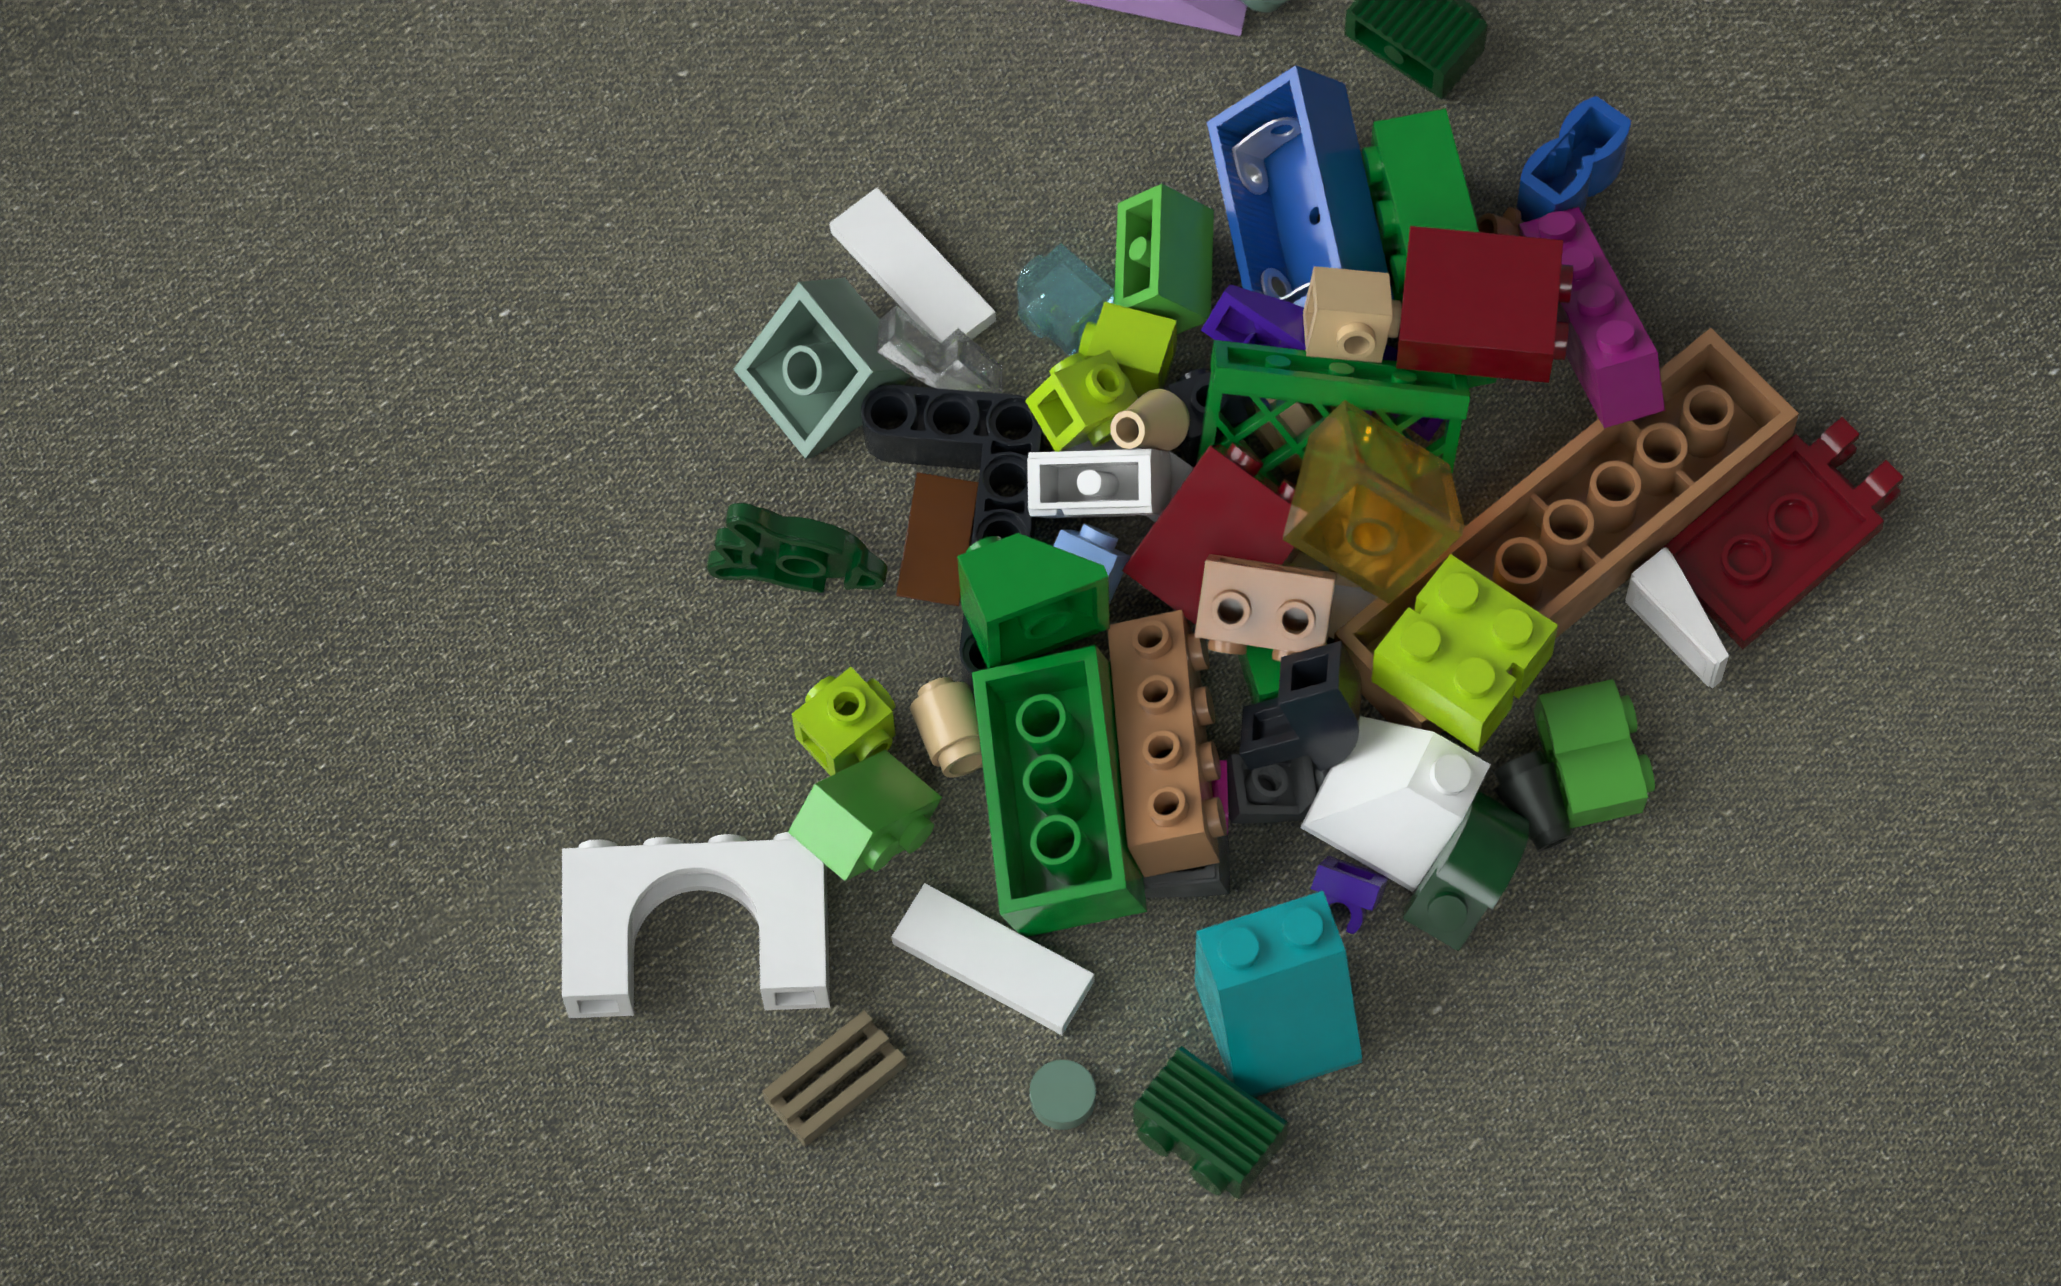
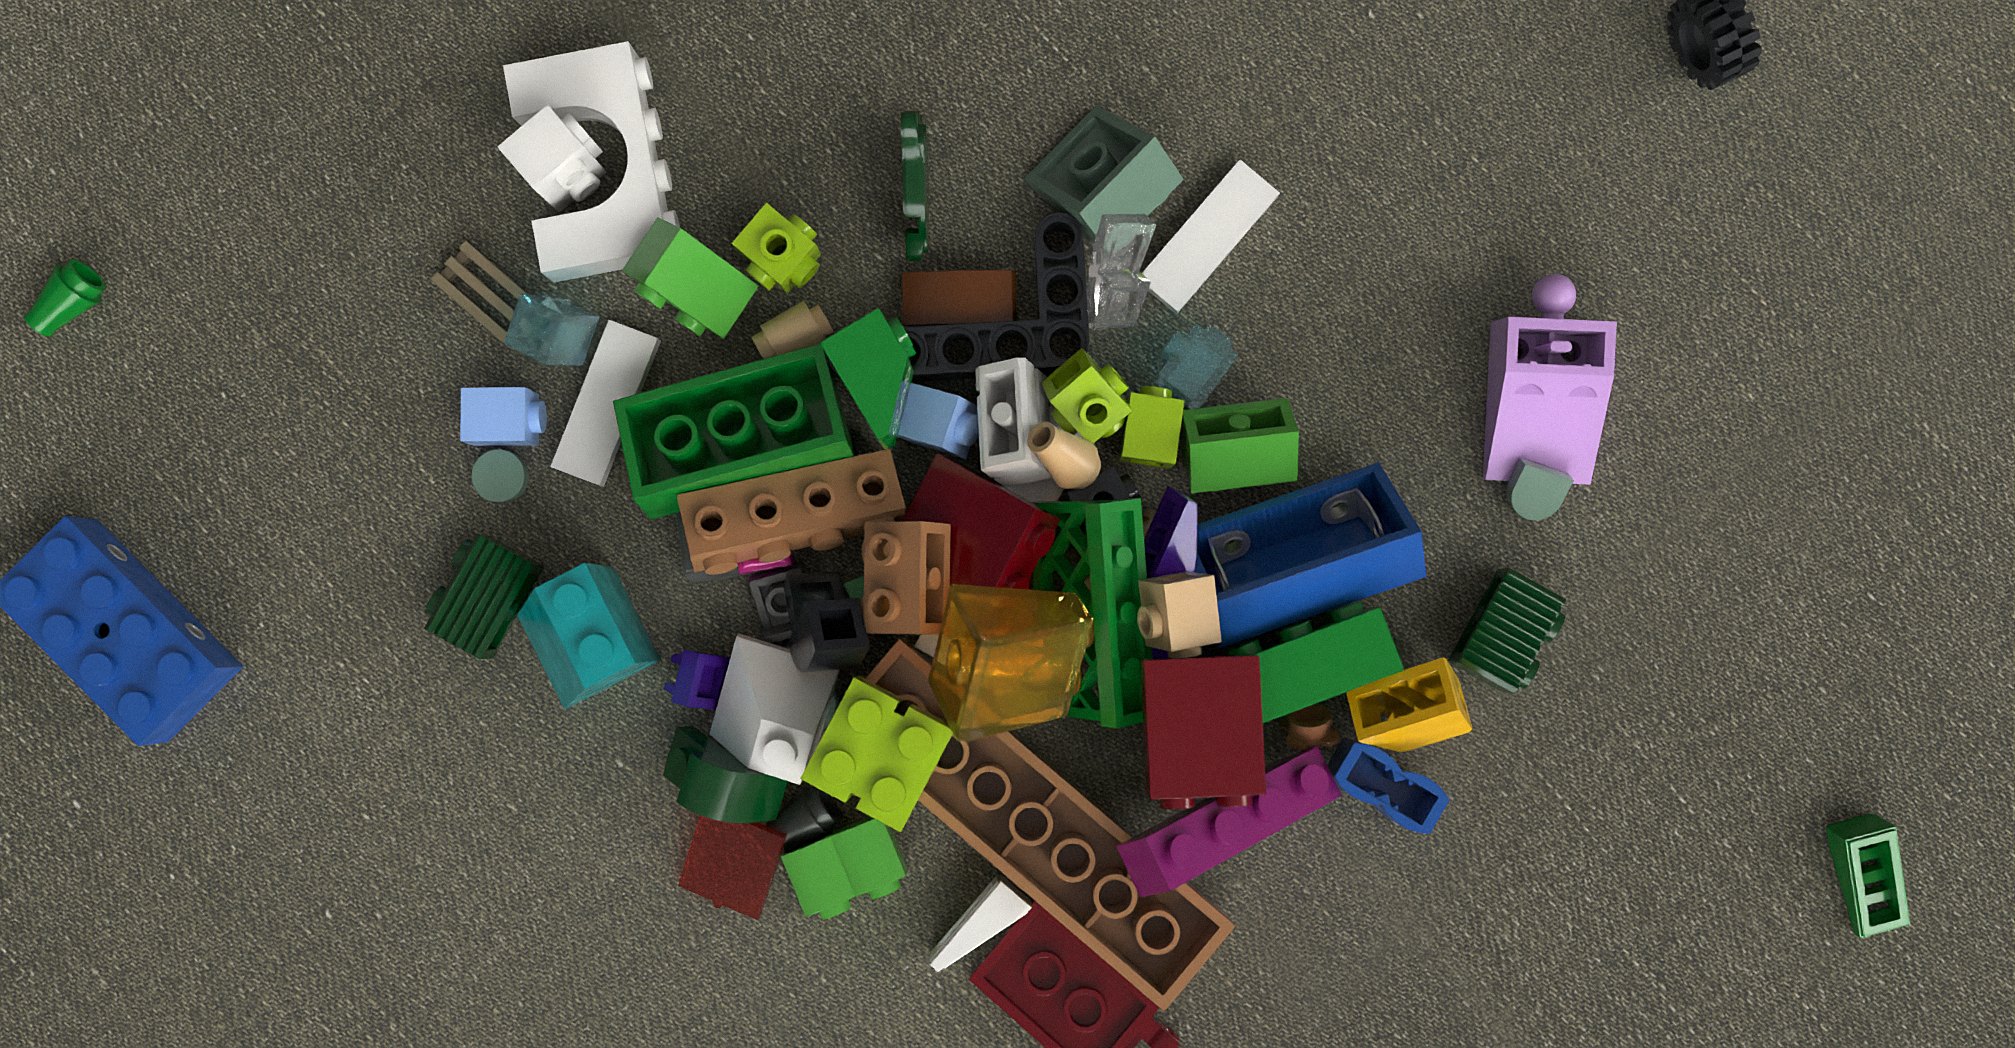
camera: 80 degrees right, 20 degrees up
none -> light blue brick [460,387,547,446]
none -> white brick [497,104,607,213]
none -> clear light blue brick [504,293,600,365]
none -> clear red piece [678,815,787,920]
none -> yellow torso [1346,657,1472,752]

